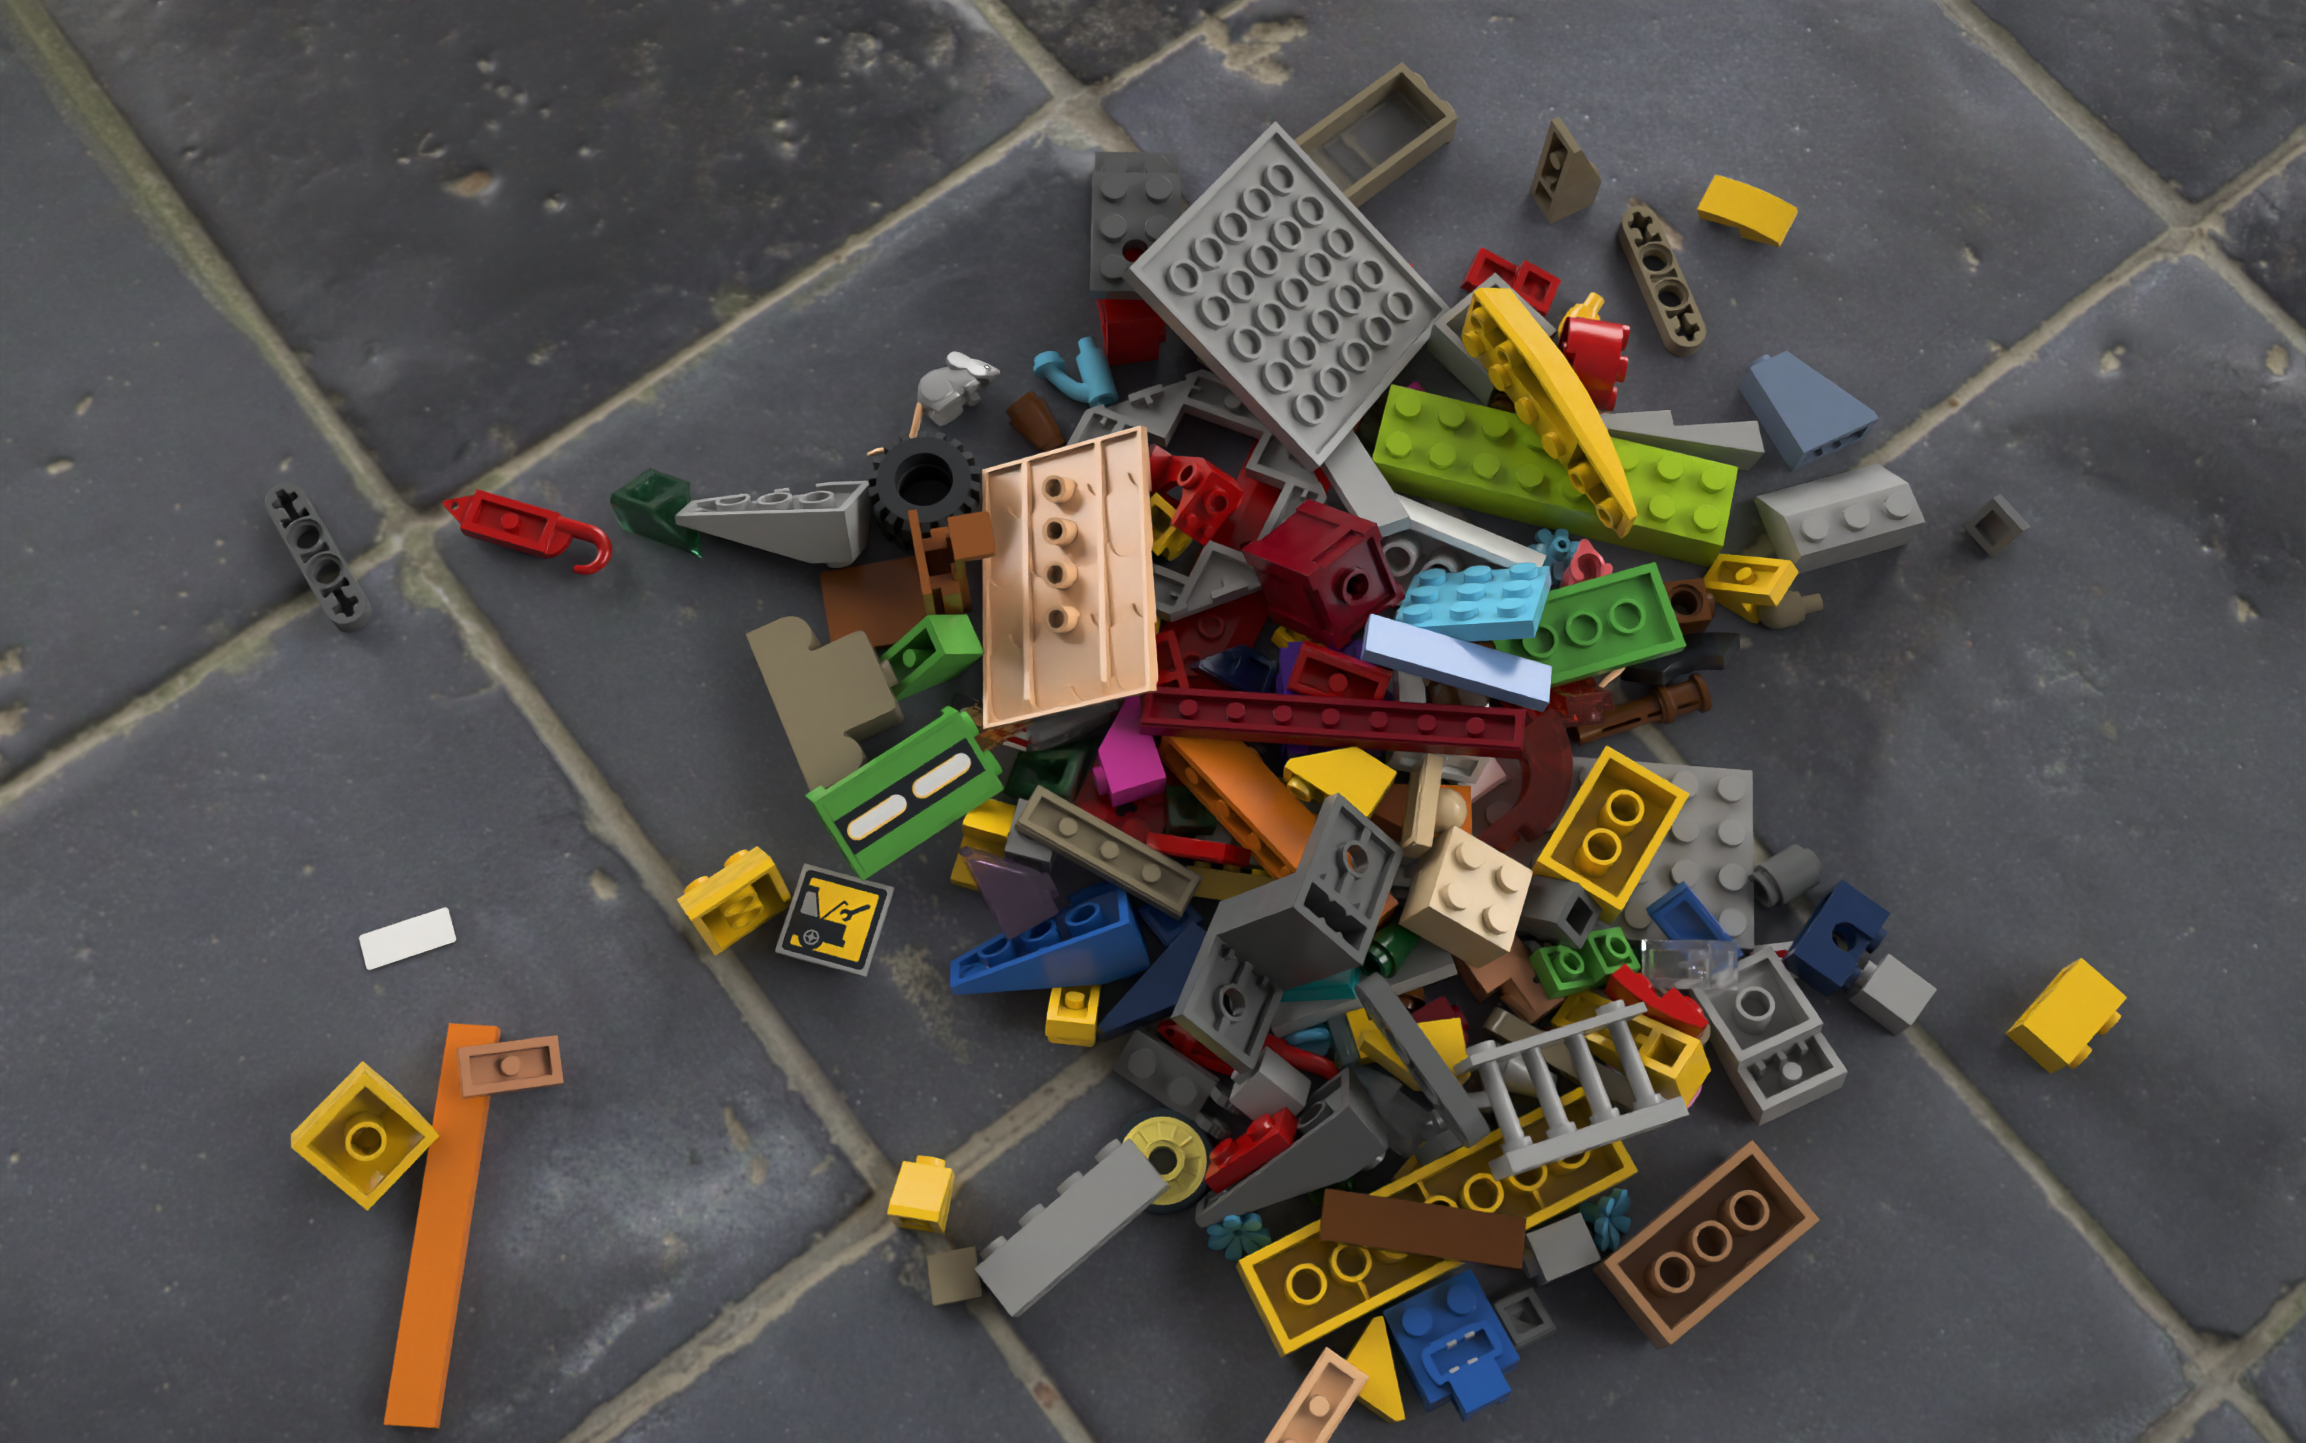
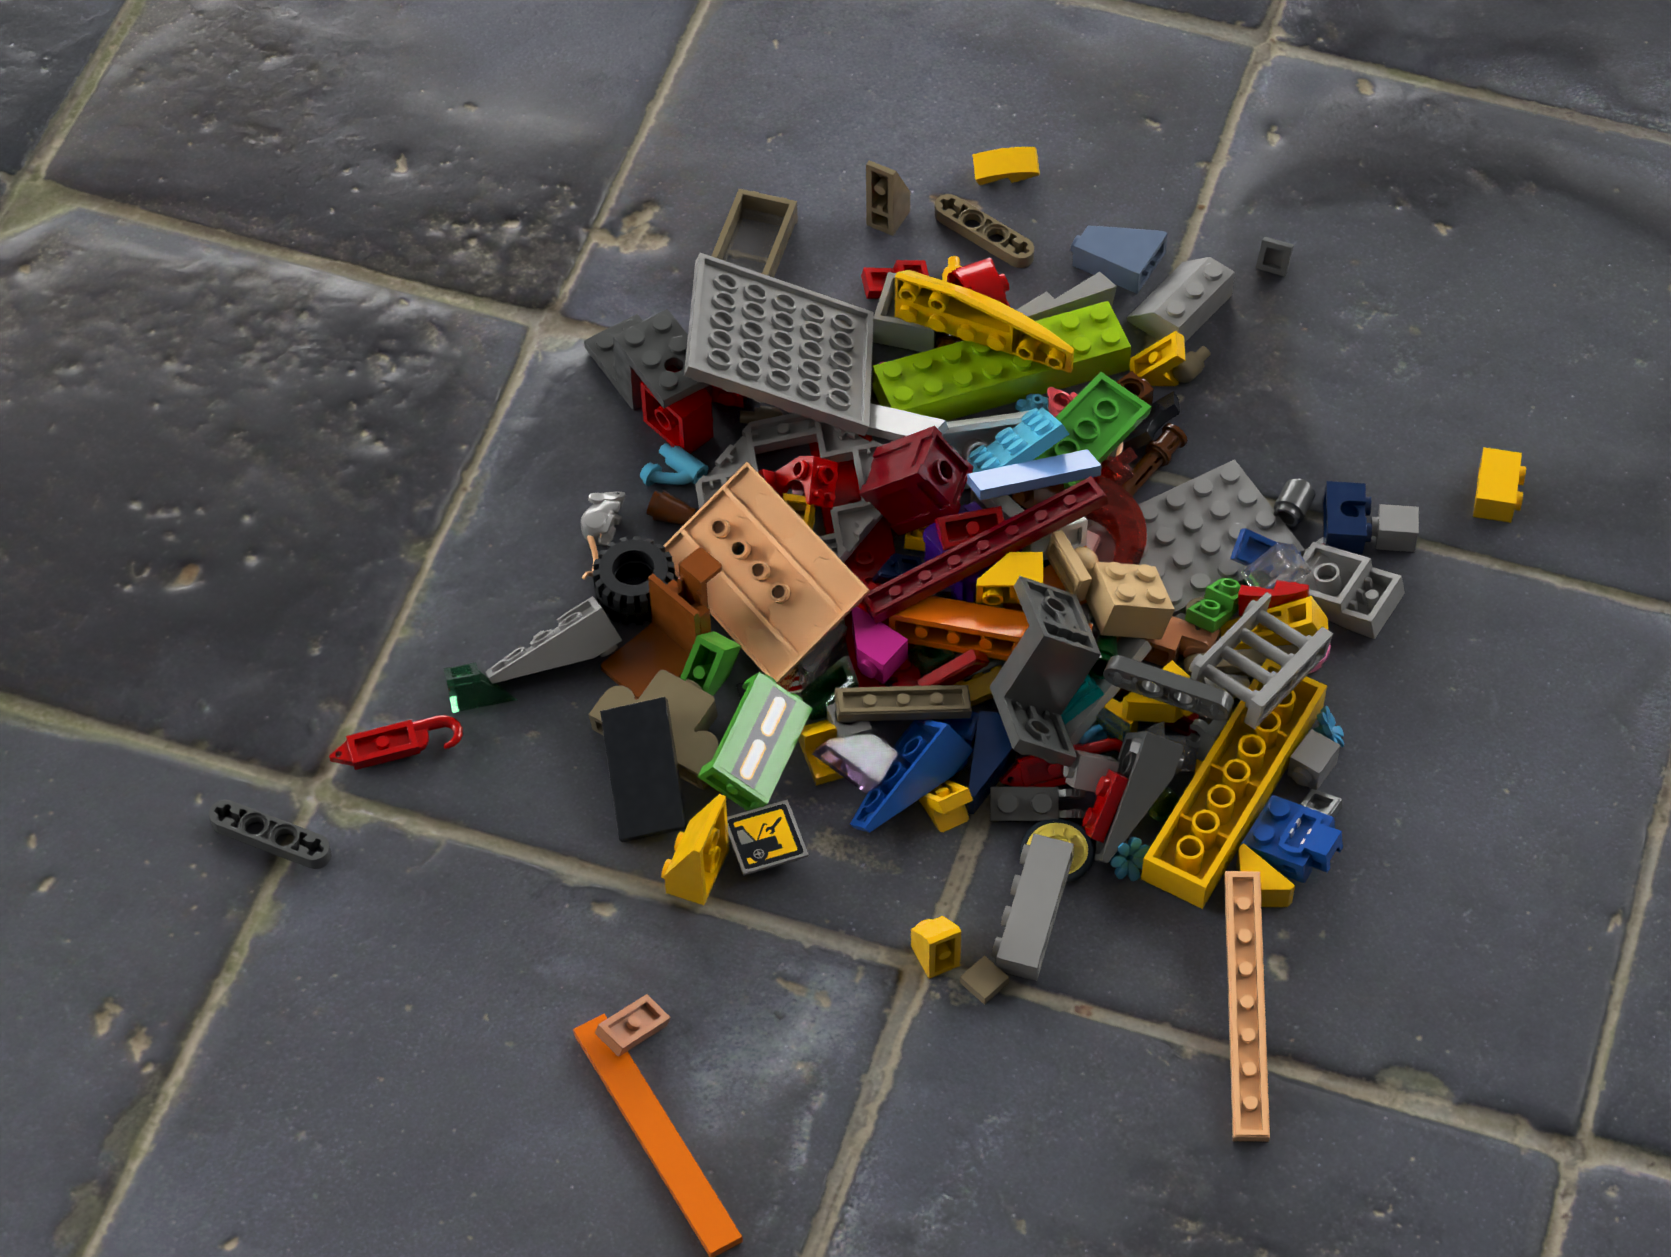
camera: 30 degrees left, 15 degrees down
yellow slope [291,1061,439,1211] -> none
white sticker [359,907,456,970] -> none
reddish brown tile [1318,1189,1526,1271] -> none
dark grey brick [1519,875,1603,949] -> none
yellow brick [1531,745,1690,925] -> none
medium nougat brick [1592,1140,1820,1350] -> none
none -> black tile [600,697,687,843]

